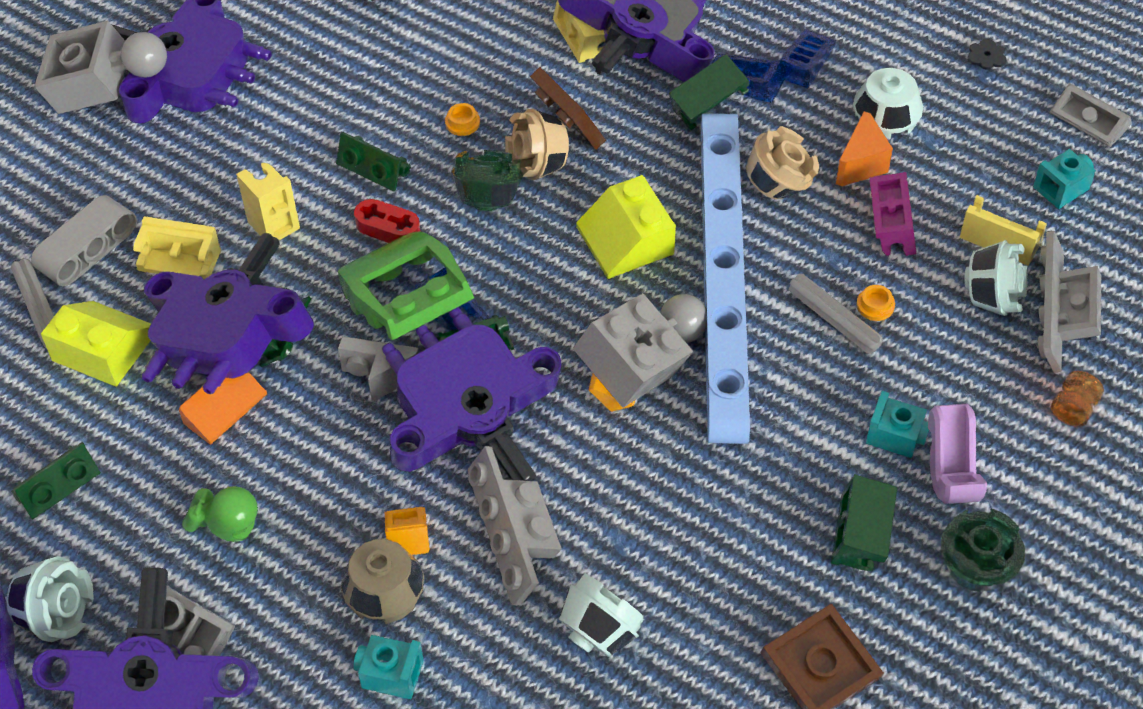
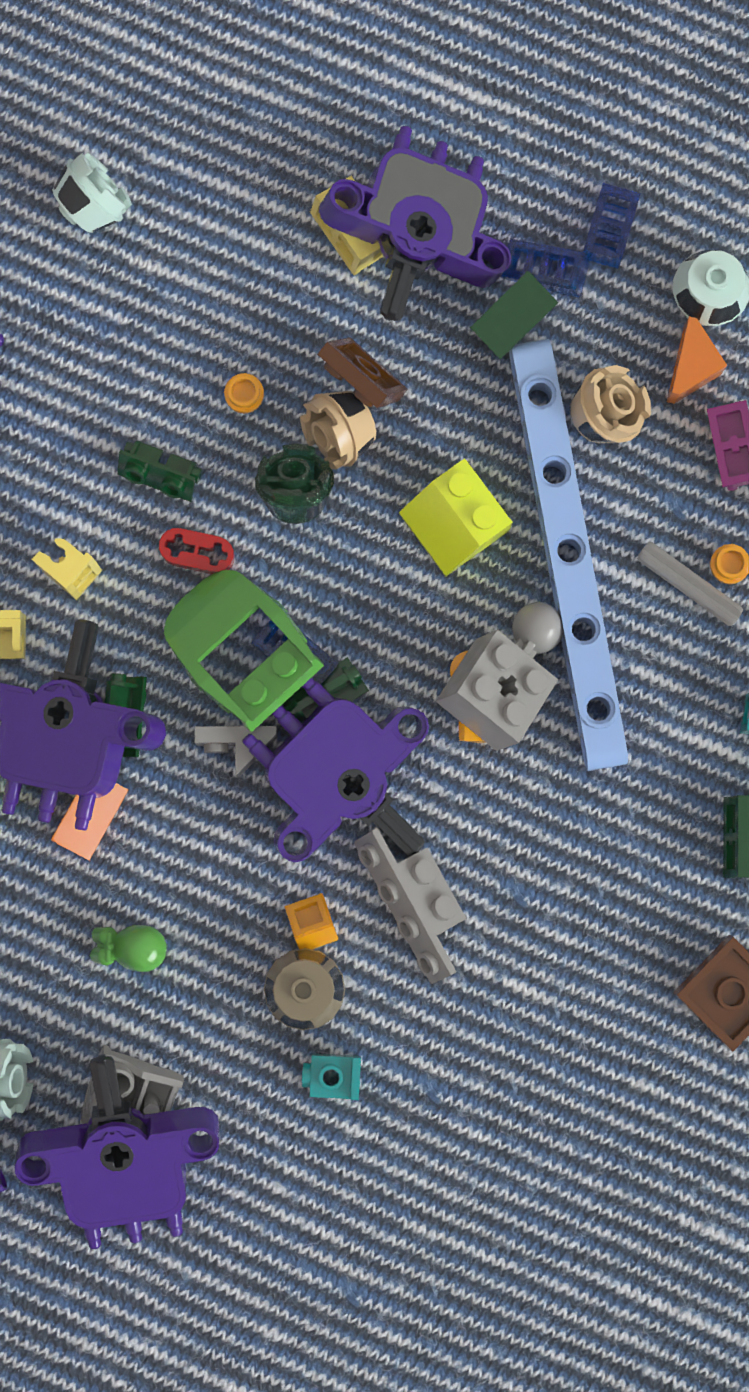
camera: 15 degrees left, 30 degrees up
light aqua cone [559,573,644,657] -> none

